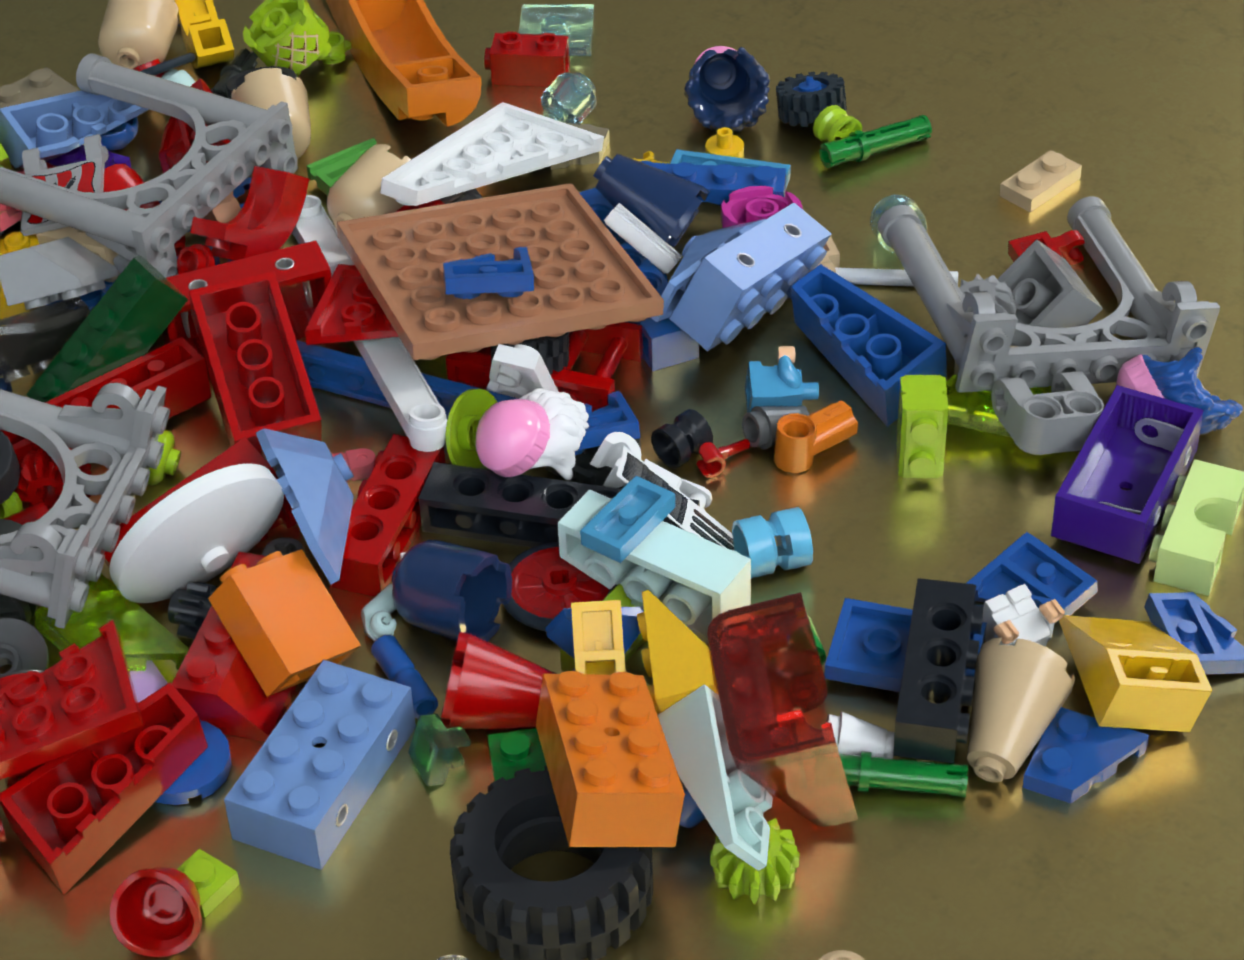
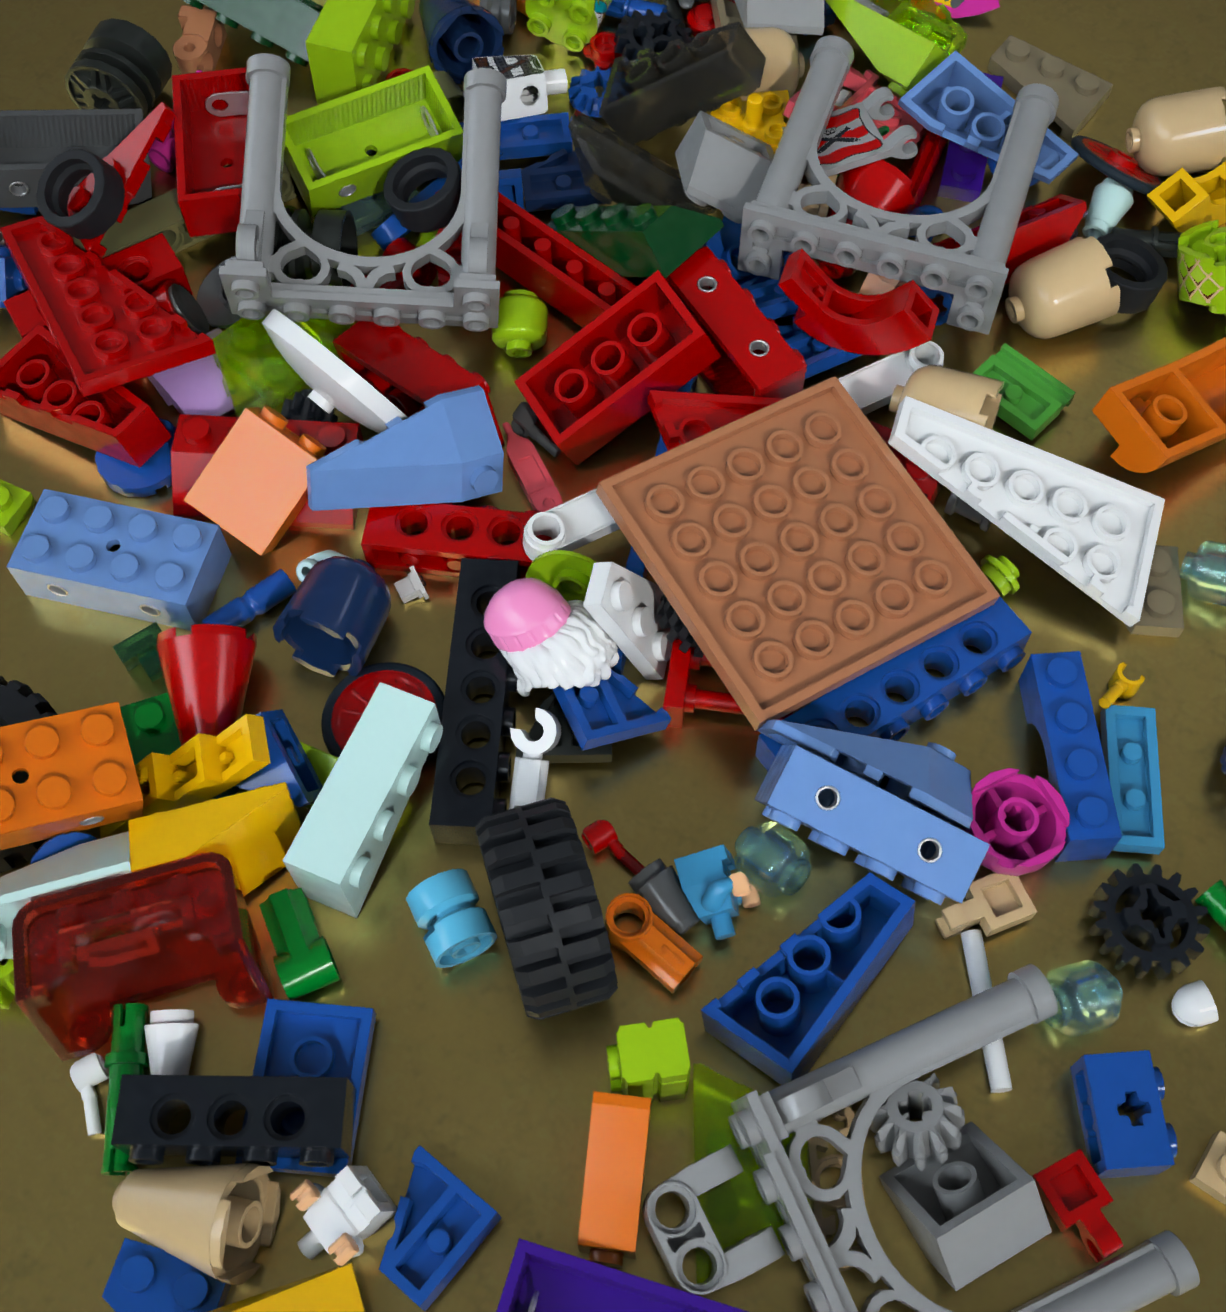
camera: 80 degrees right, 20 degrees up
red plate [177,244,215,274] -> none
blue wing [443,247,534,299] -> none
dark azure plate [580,476,676,563] -> none
dark blue cone [593,154,710,248] -> none
white tile [604,203,682,274] -> none
sticker [616,446,735,551] -> none
black wheel [651,409,713,469] -> none
yellow tile [705,127,744,158] -> none
none -> white hand [70,1053,109,1136]
none -> black tyre [475,797,618,1020]
none -> orange slope [577,1091,651,1267]
none -> clear light blue head [735,821,812,898]
none -> blue brick [1070,1050,1178,1179]
none -> black gear [1088,863,1210,980]
none -> white hinge [1171,980,1219,1027]

